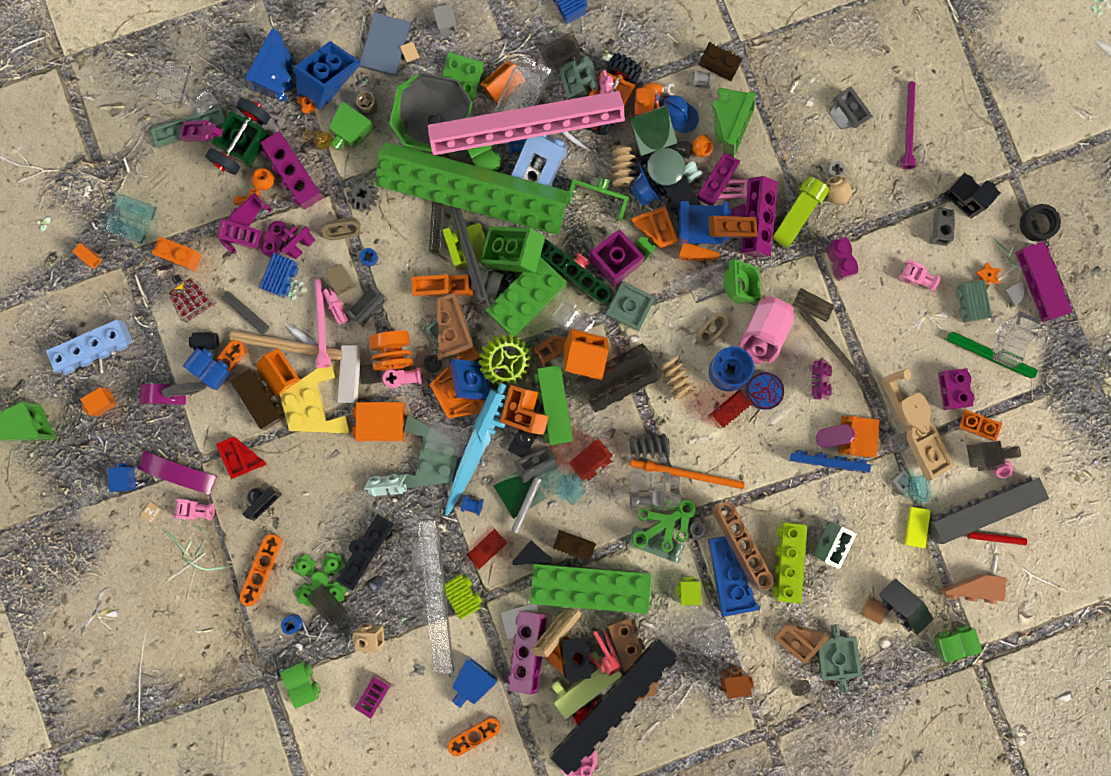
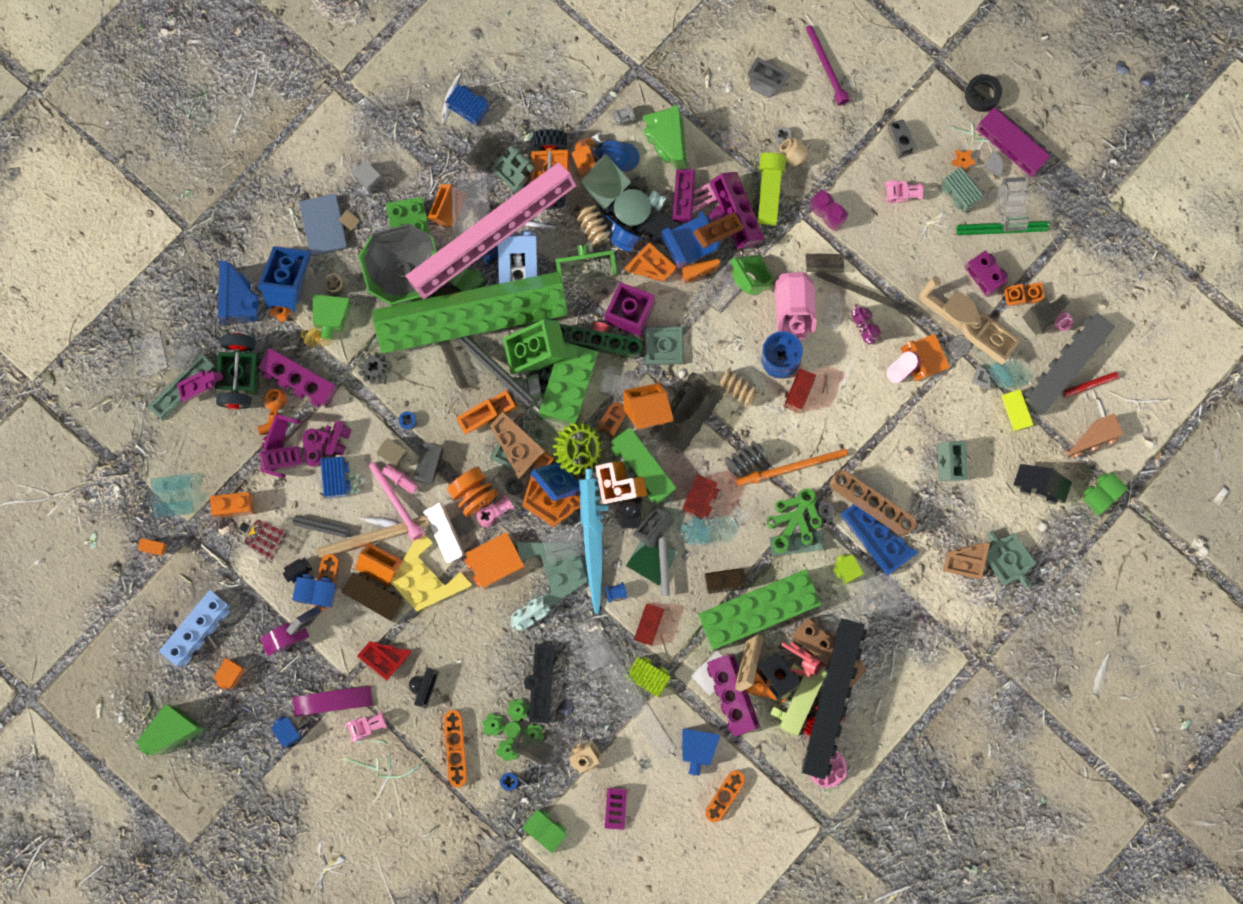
camera: 25 degrees left, 5 degrees down
tan sticker [140,501,162,524] -> none
dark tan plate [322,217,360,240] -> none
lime bracket [443,223,486,270] -> none
black slope [512,540,552,565] -> none
bright pink plate [598,70,613,94] -> none
clear hips [628,471,681,511] -> none
bright green tile [634,236,656,262] -> none
orange plate [692,134,713,158] -> none
dark tan plate [696,312,729,346] -> none
dark brown brick [699,42,742,82] -> none
dark orange brick [719,666,754,699] -> none
tile [746,372,785,410] -> none
lime brick [772,522,807,604] -> none
blue wing [790,450,871,474] -> none
clear smoke tile [790,680,811,696] -> none
medium nougat slope [860,597,886,625] -> none
black brick [943,173,1001,219] -> none

